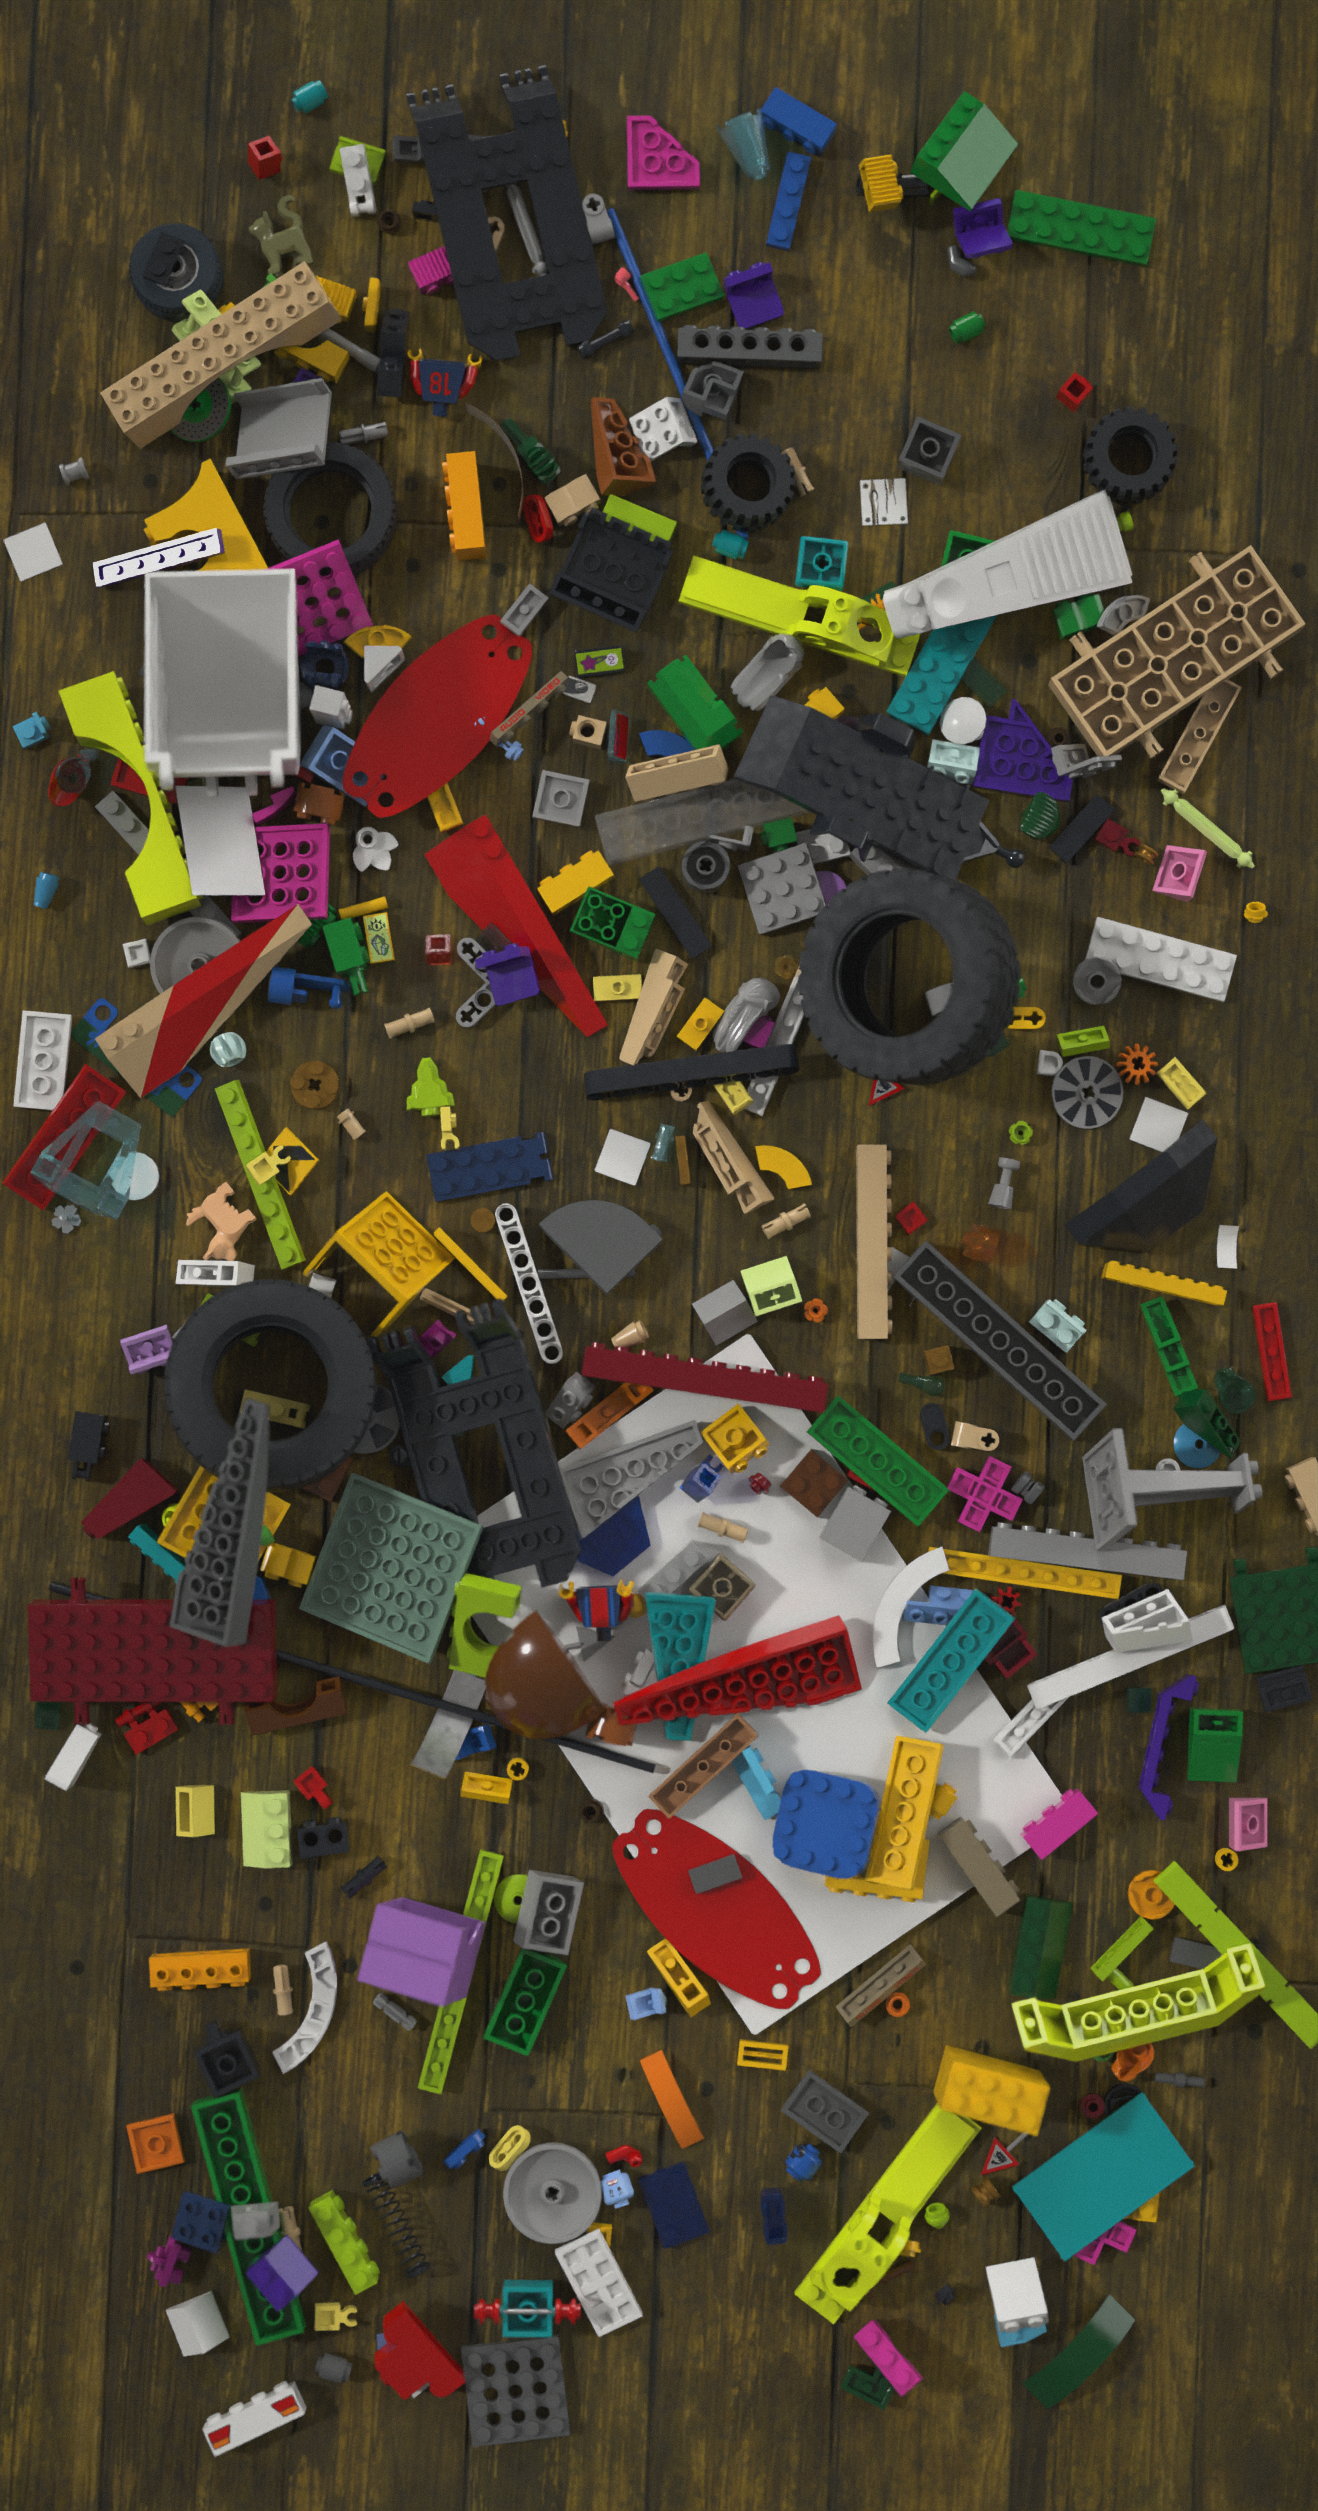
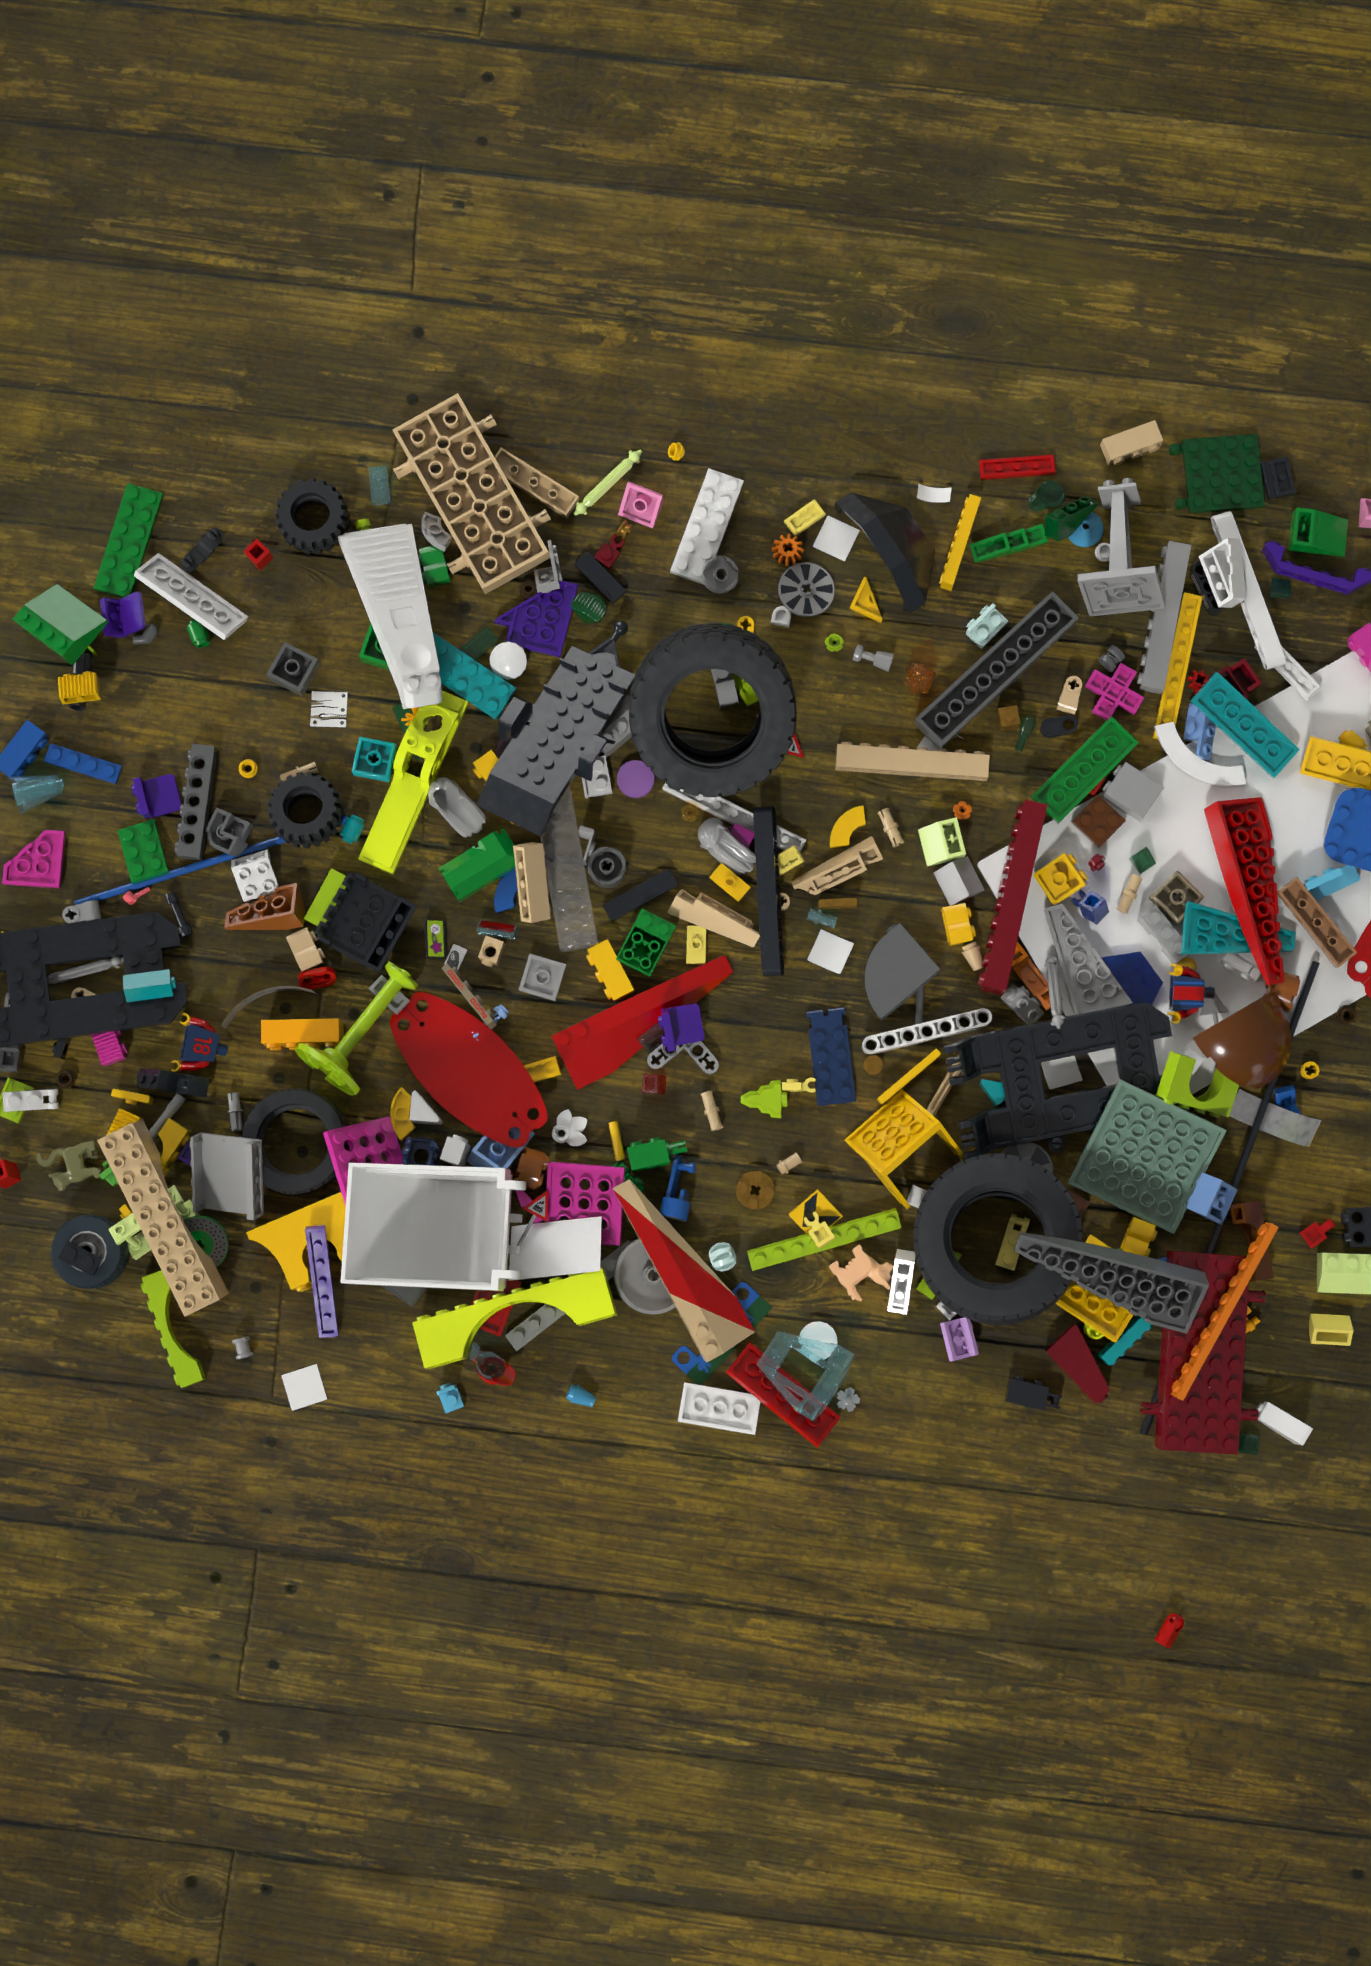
camera: 75 degrees left, 5 degrees down
red plate [115,1702,179,1755] -> none
white tile [123,939,151,968] -> none
tile [363,912,395,964] -> none
magenta hips [418,1319,456,1359] -> none
yellow plate [460,1772,513,1804] -> none
dark green gear [500,418,560,484] -> none
light grey plate [738,843,827,935] -> none
green brick [760,817,797,853] -> none
red tile [894,1201,928,1235] -> none
light aqua bracket [927,739,980,785] -> none
lime plate [1057,1026,1110,1057] -> none
none -> teal brick [123,969,176,1002]
none -> white plate [134,553,248,640]
none -> lime arch [141,1270,206,1388]
none -> black piece [181,528,223,572]
none -> yellow plate [239,759,258,778]
none -> lime piece [295,961,418,1096]
none -> clear light blue plate [368,465,391,505]
none -> piece [517,1190,549,1246]
none -> yellow tile [850,577,883,623]
none -> yellow brick [941,903,976,946]
none -> white sticker [1041,1056,1082,1090]
none -> light grey wheel [1044,954,1065,1029]
none -> clear green slope [1129,846,1156,874]
none -> orange plate [1171,1222,1279,1401]
none -> medium blue brick [1187,1172,1237,1225]

